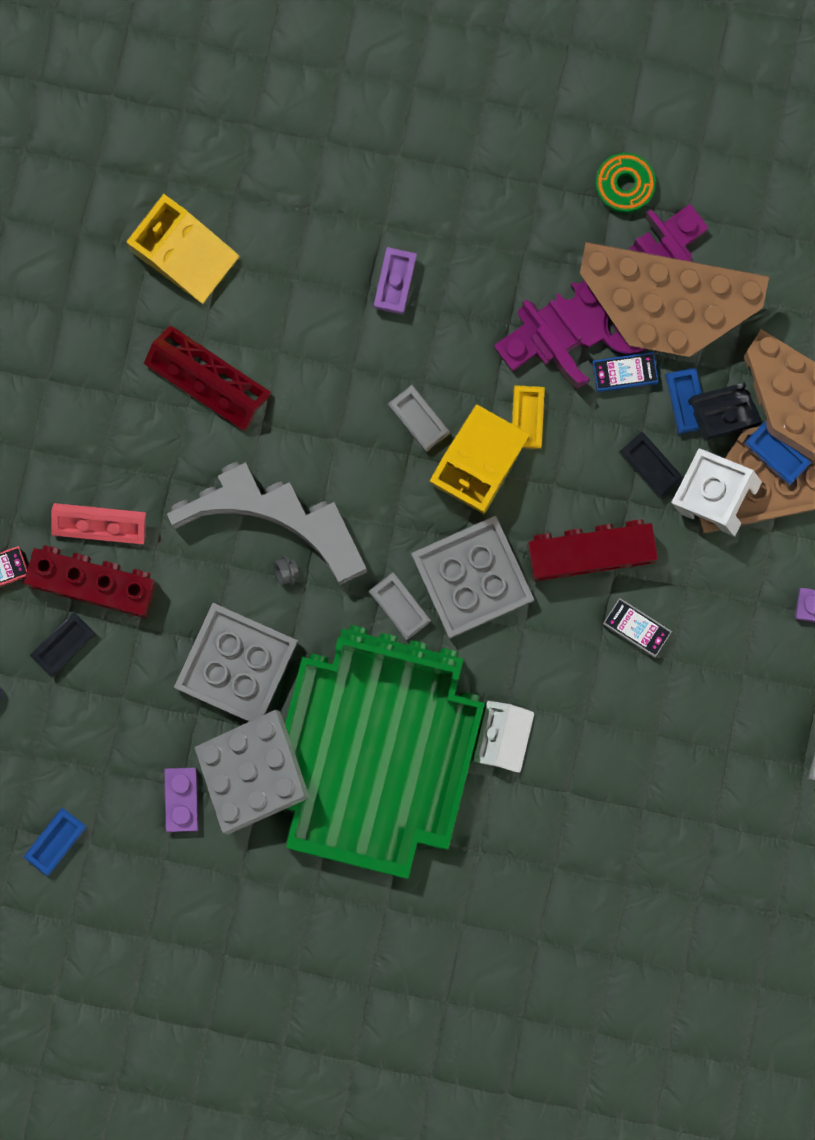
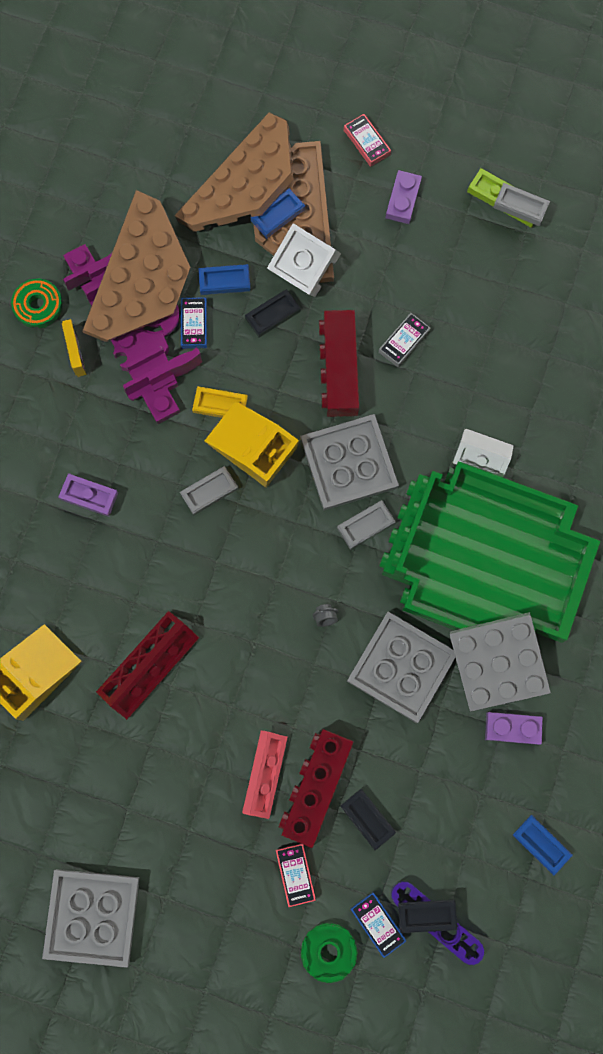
camera: 85 degrees left, 5 degrees down
light grey arch [167,462,367,586] -> none
black plate [688,382,762,441] -> none
none -> yellow tile [62,319,86,377]

